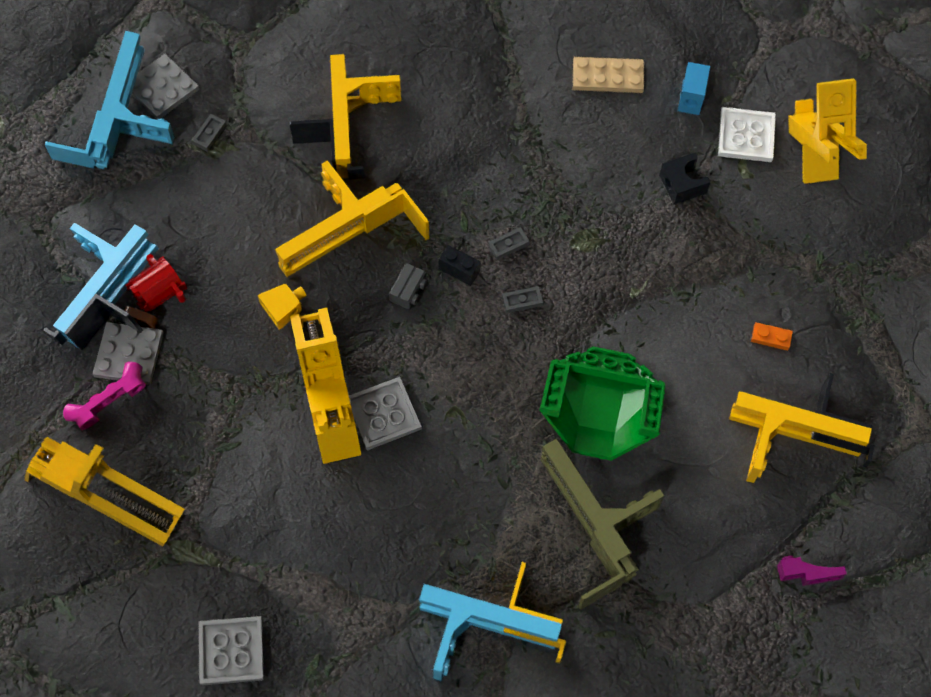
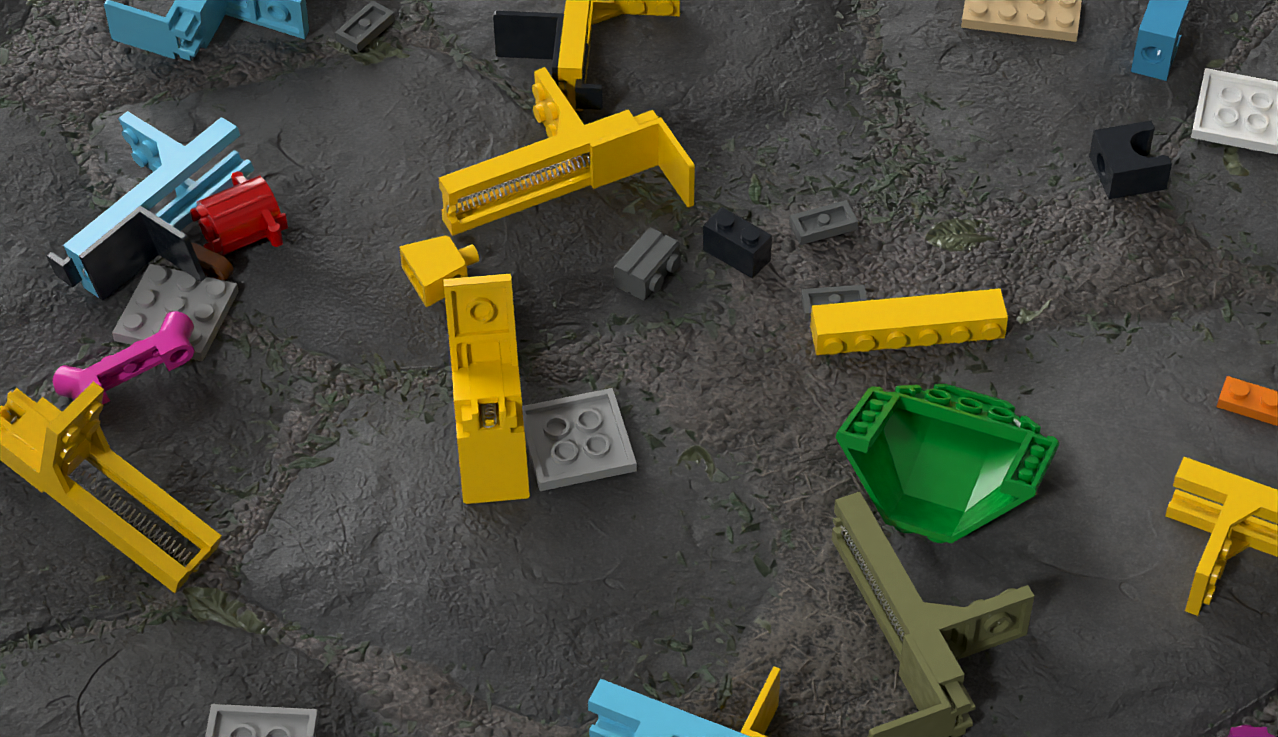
camera: 10 degrees right, 15 degrees down
none -> yellow brick [810,289,1008,355]

